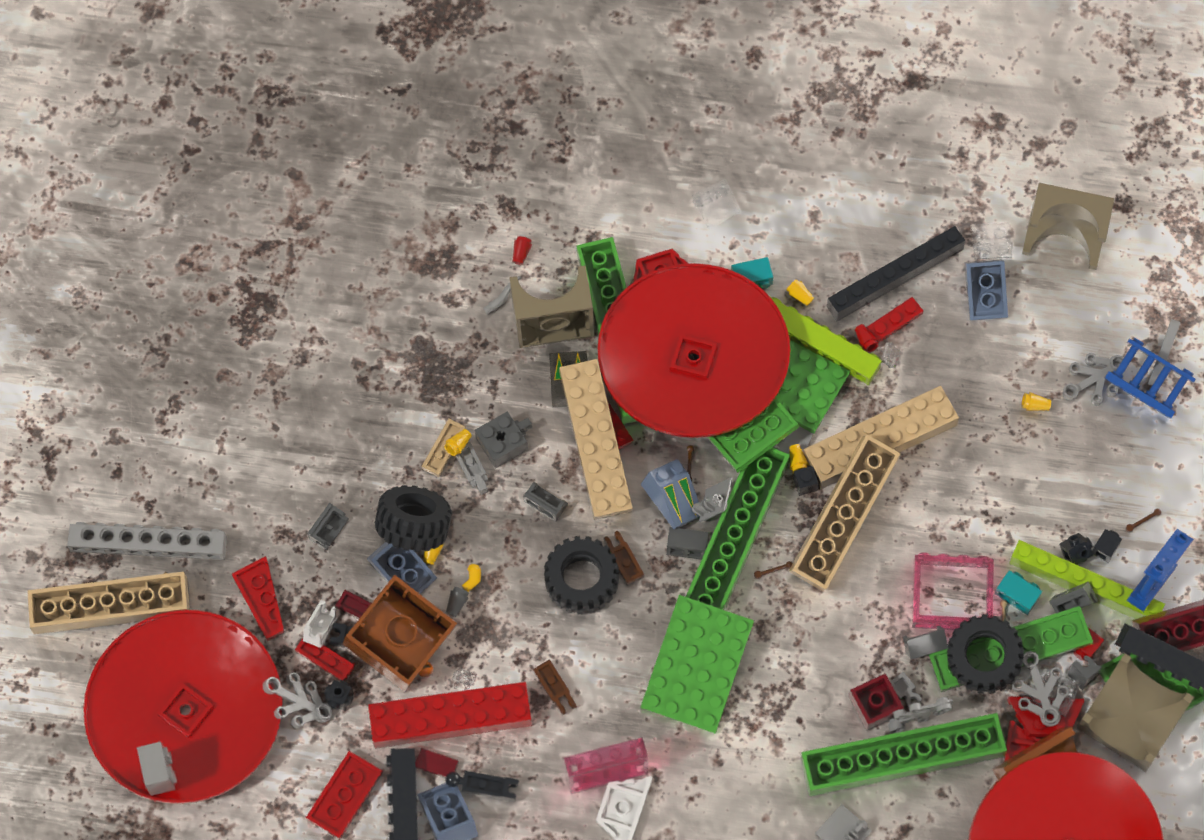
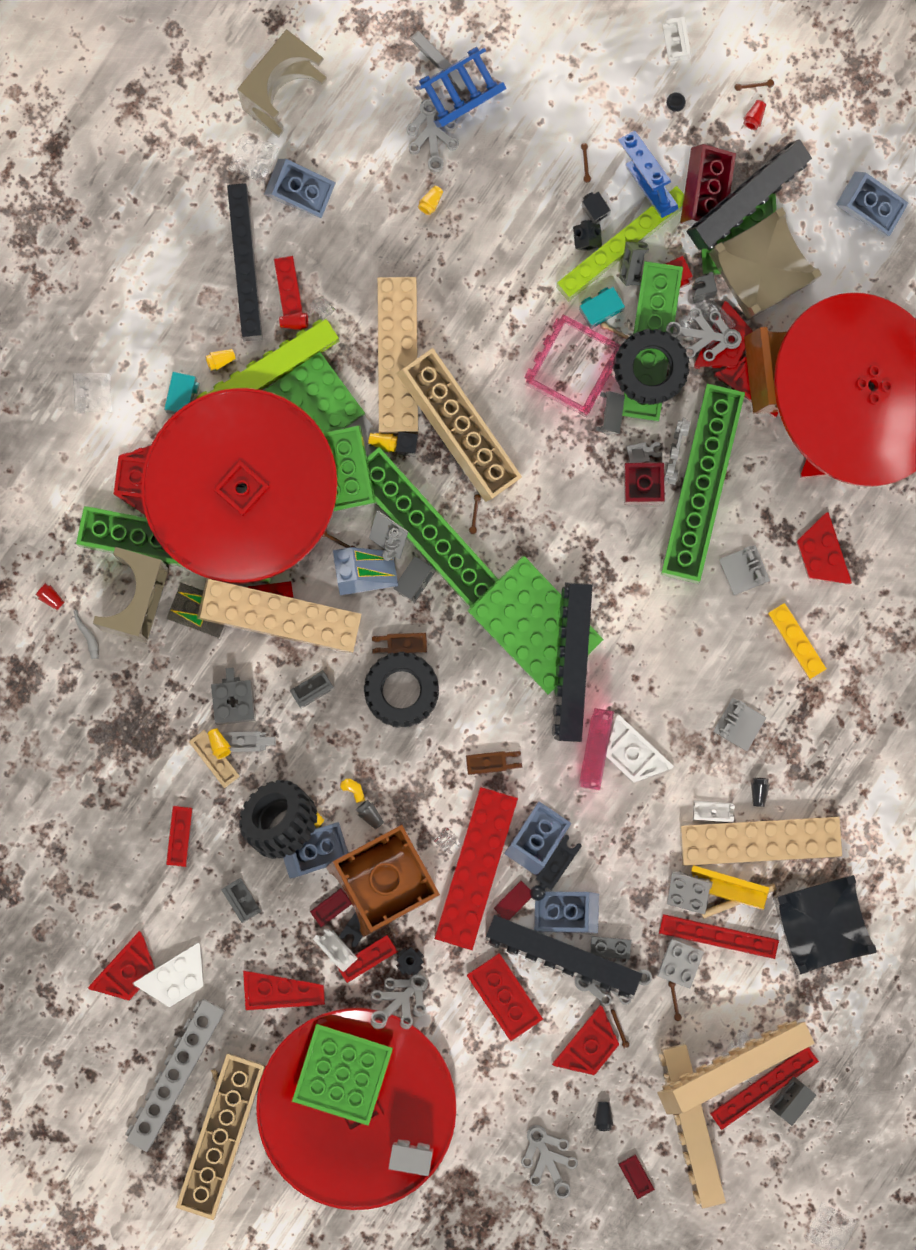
camera: 65 degrees left, 15 degrees up
none -> red wing [88,931,156,1001]
none -> white wing [133,943,203,1007]
none -> red plate [166,806,193,867]
none -> bright green plate [292,1024,393,1126]
none -> sand blue slope [504,802,571,876]
none -> black brick [552,582,593,742]

